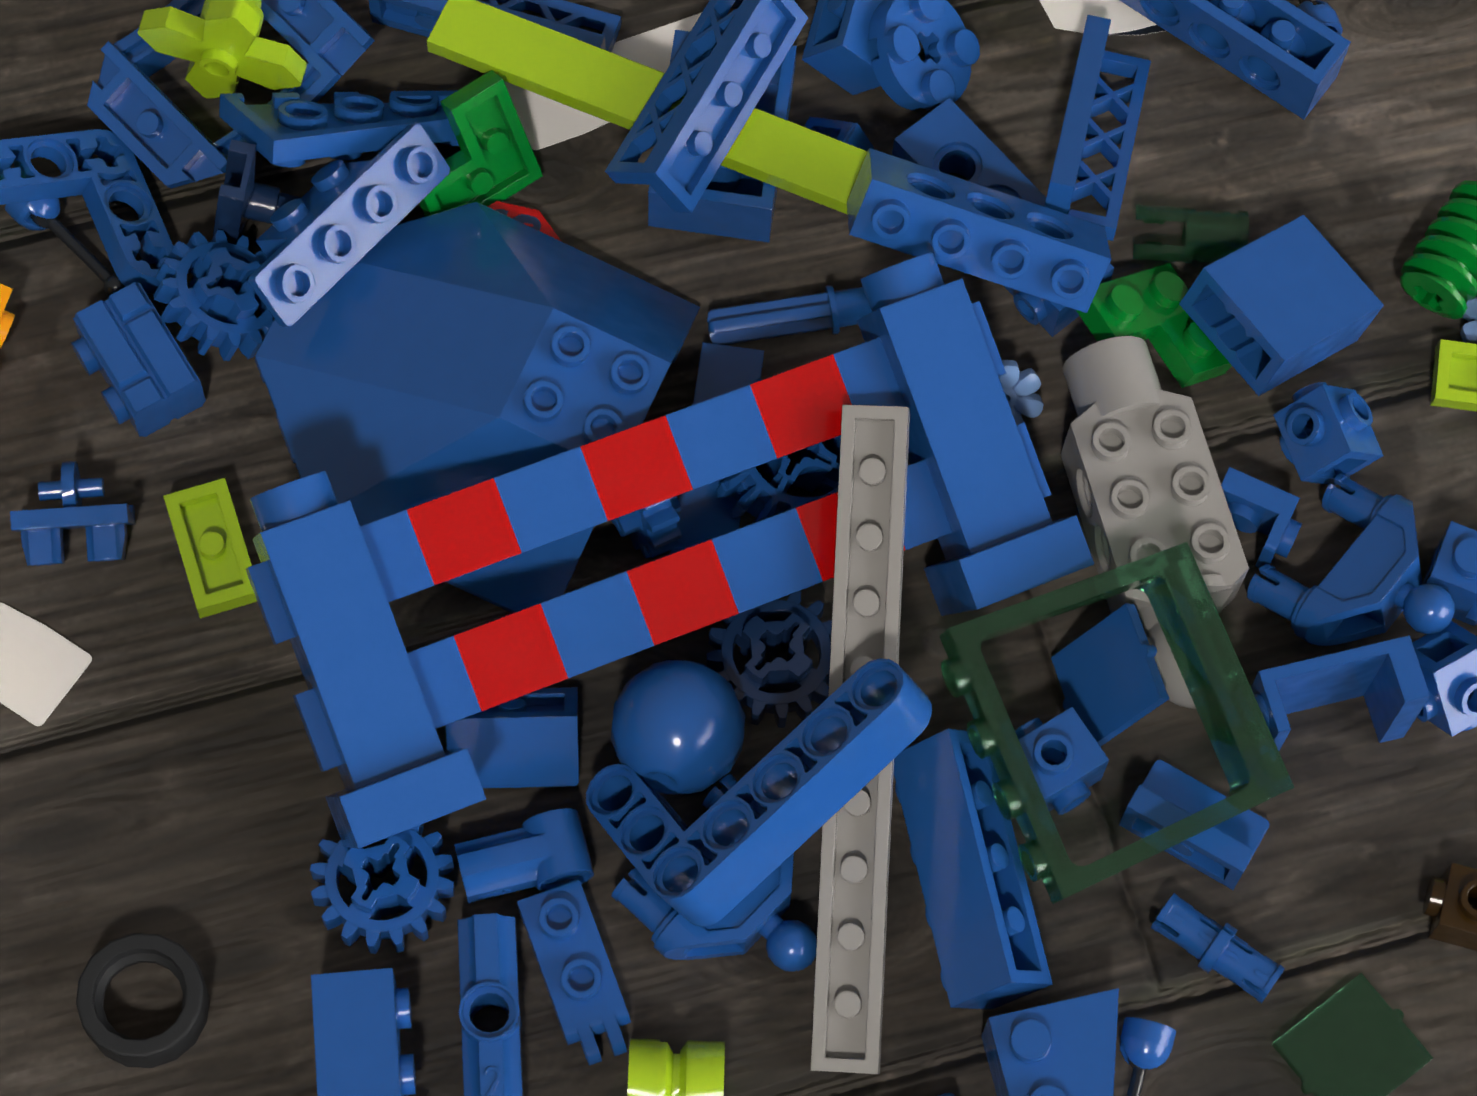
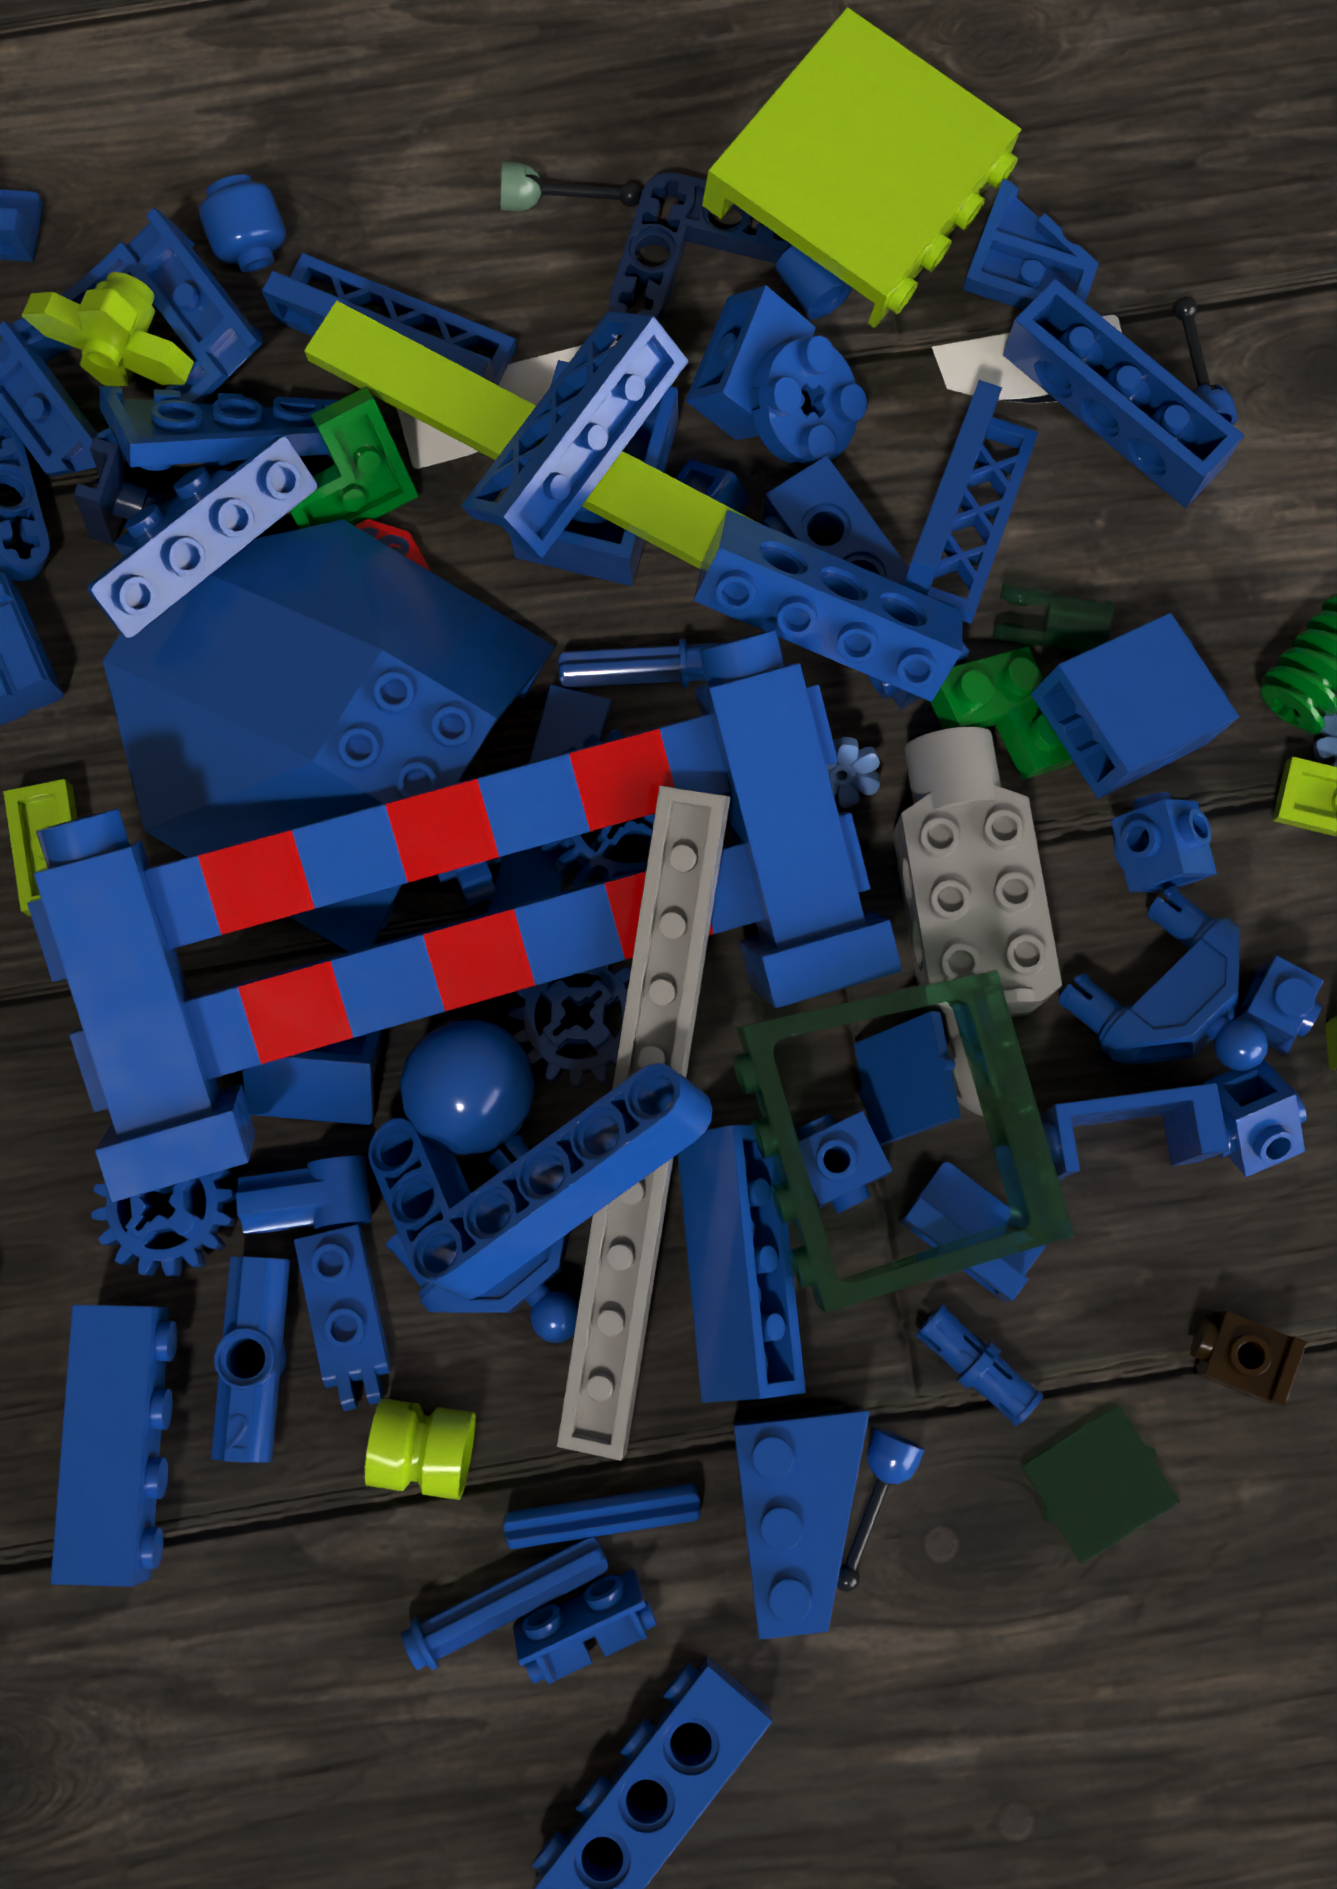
camera: 15 degrees right, 10 degrees up
blue gear [154,230,275,361] -> none
blue bracket [1221,467,1302,568] -> none

